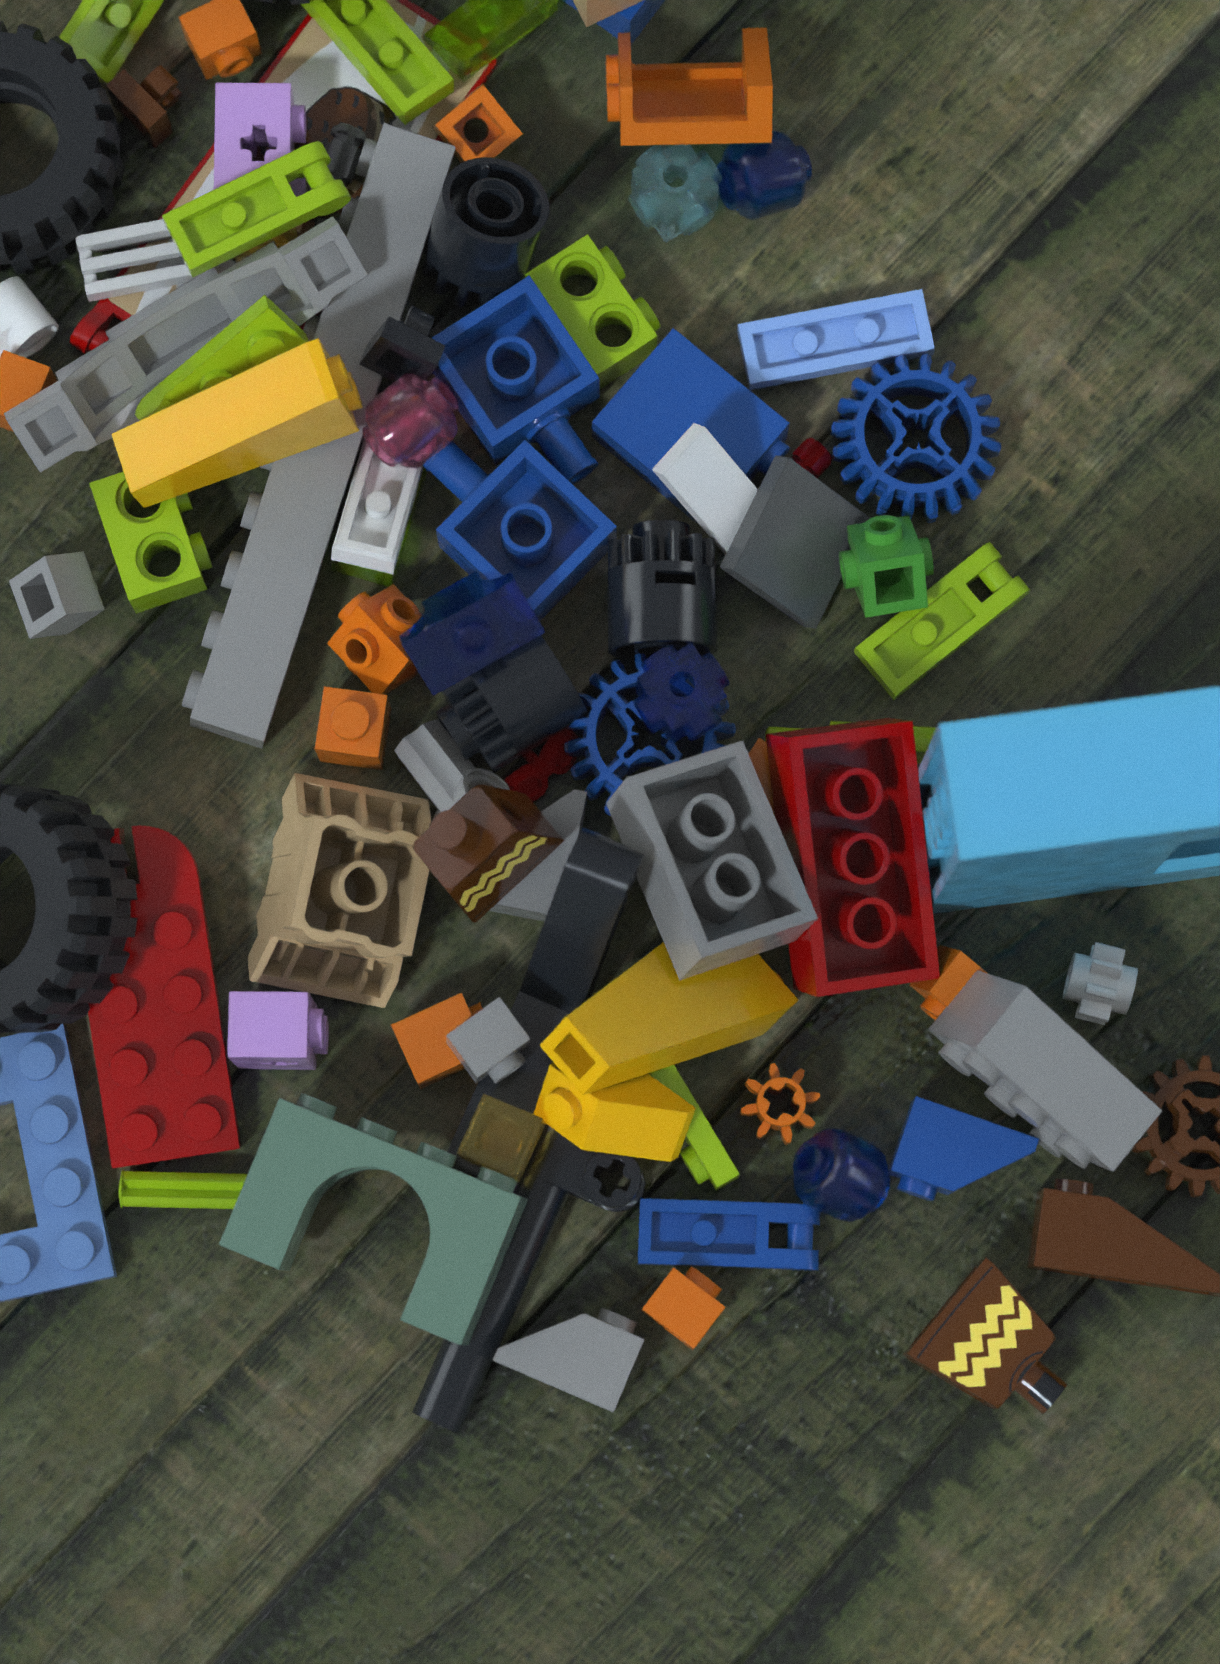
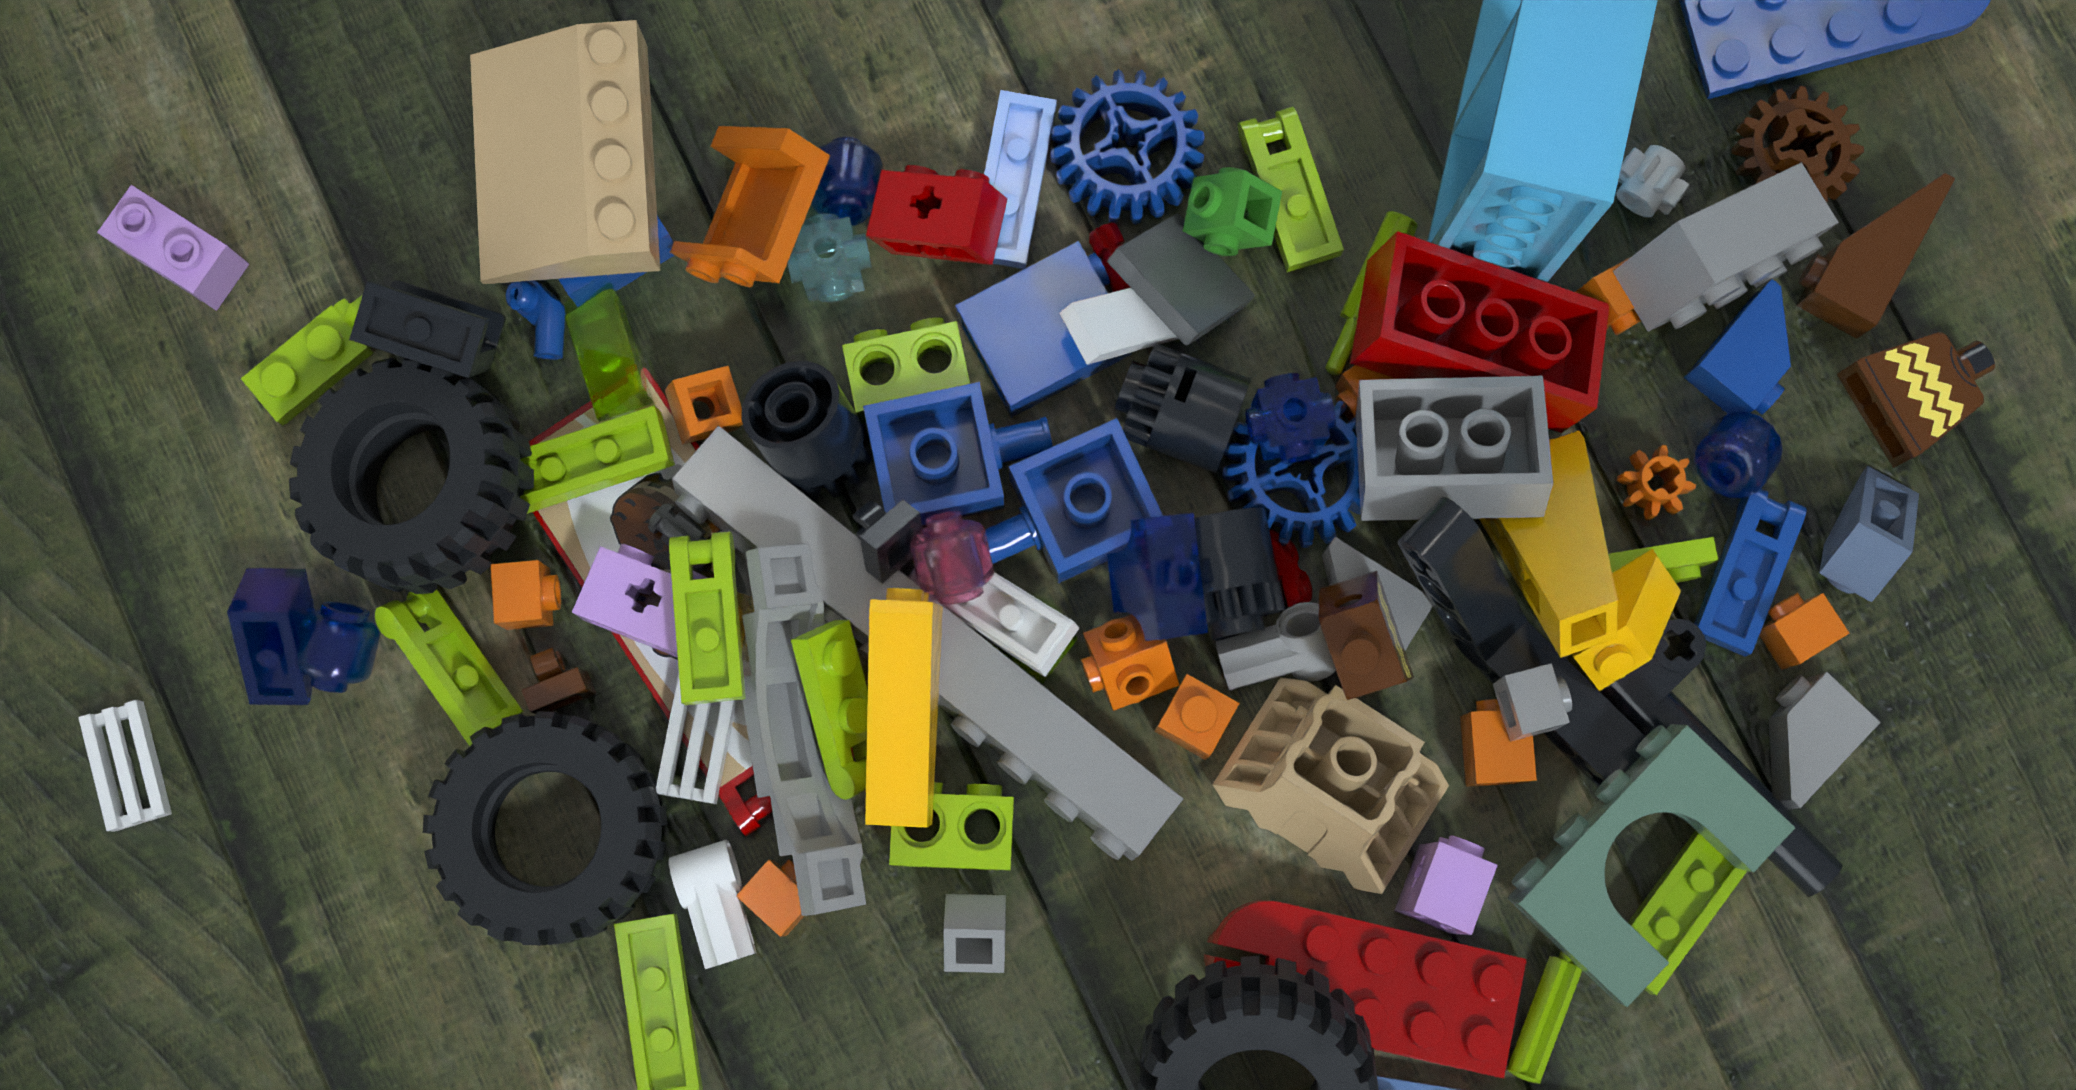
camera: 70 degrees left, 0 degrees up
clear yellow plate [457,1094,546,1183] -> none
none -> red brick [866,165,1008,265]
none -> lime plate [1628,830,1747,995]
none -> sand blue slope [1819,466,1919,602]

